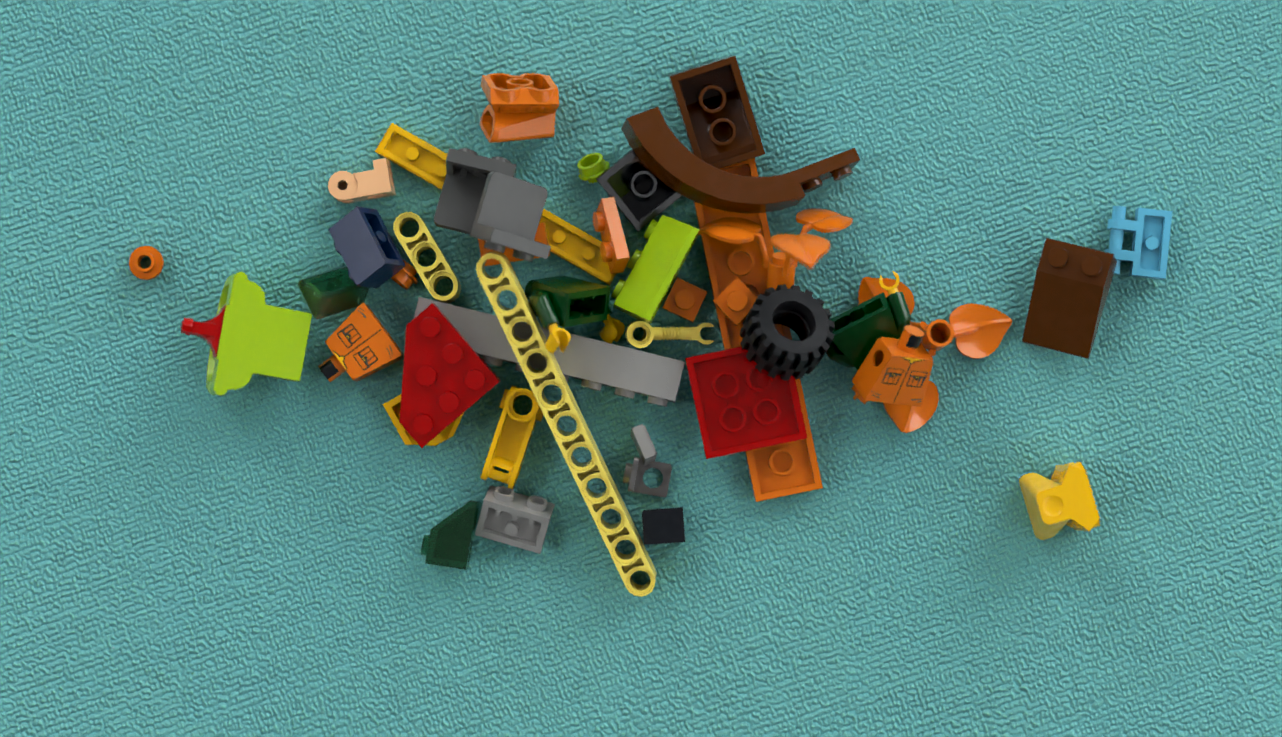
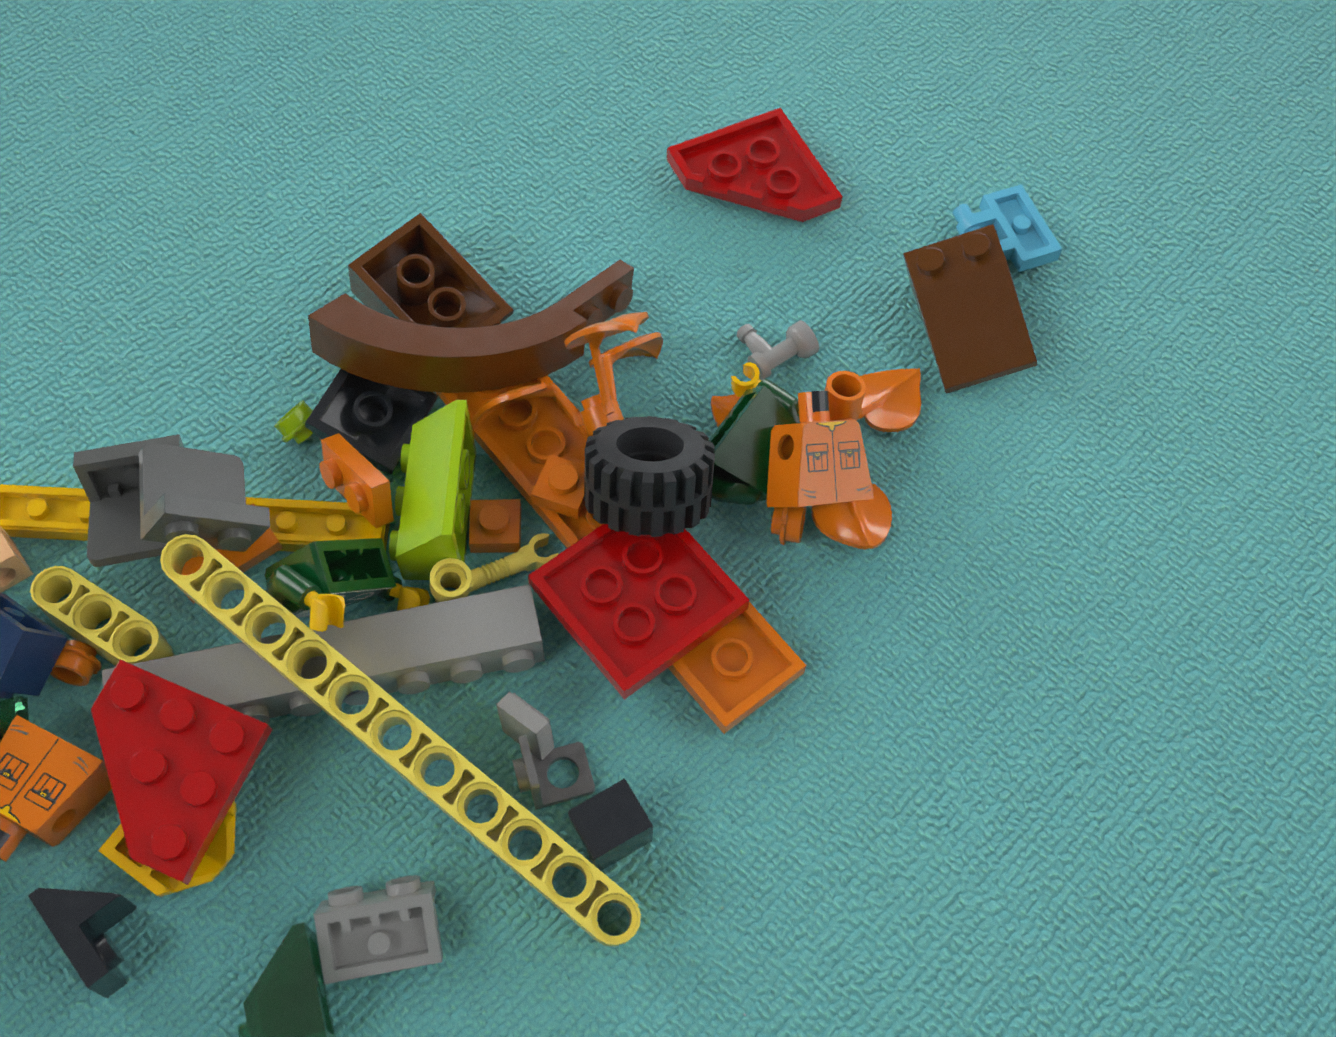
camera: 30 degrees left, 25 degrees down
orange piece [480,73,559,143] -> none
yellow piece [481,385,543,490] -> none
yellow piece [1019,462,1100,540] -> none
none -> black slope [28,888,136,998]
none -> red plate [666,107,843,222]
none -> light grey piece [736,320,819,381]

